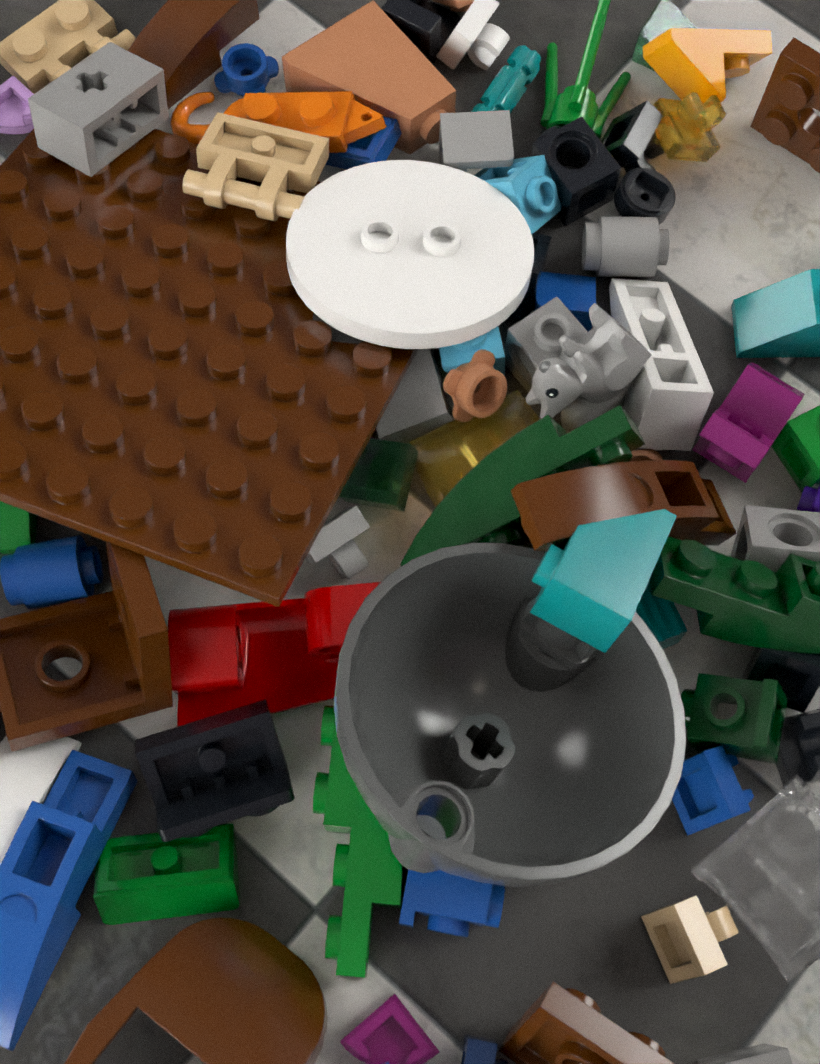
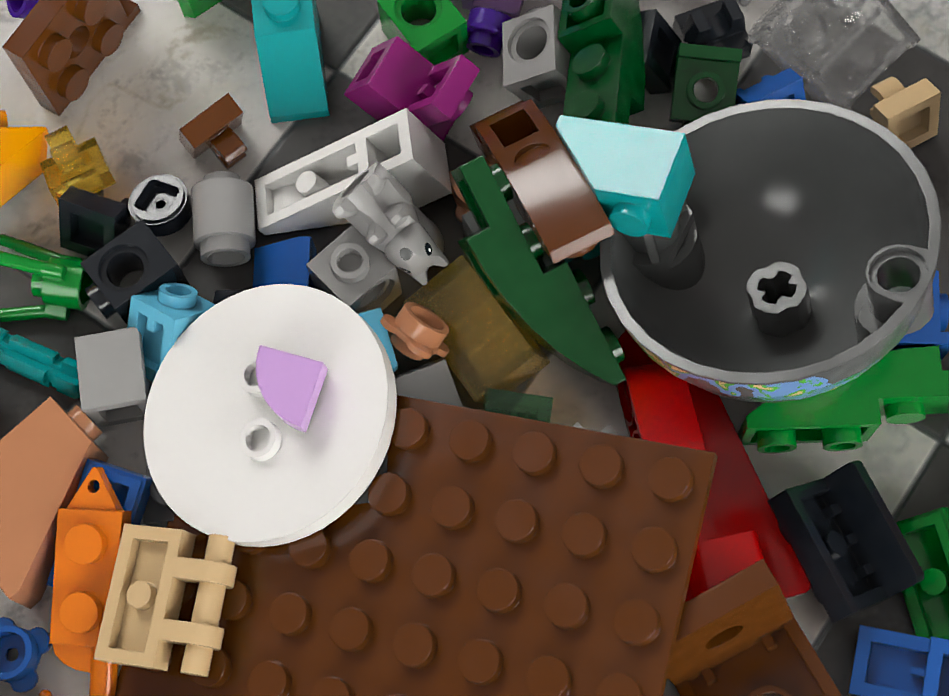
camera: 90 degrees left, 0 degrees up
none -> reddish brown tile [179,93,248,170]
none -> lavender tile [256,345,328,433]

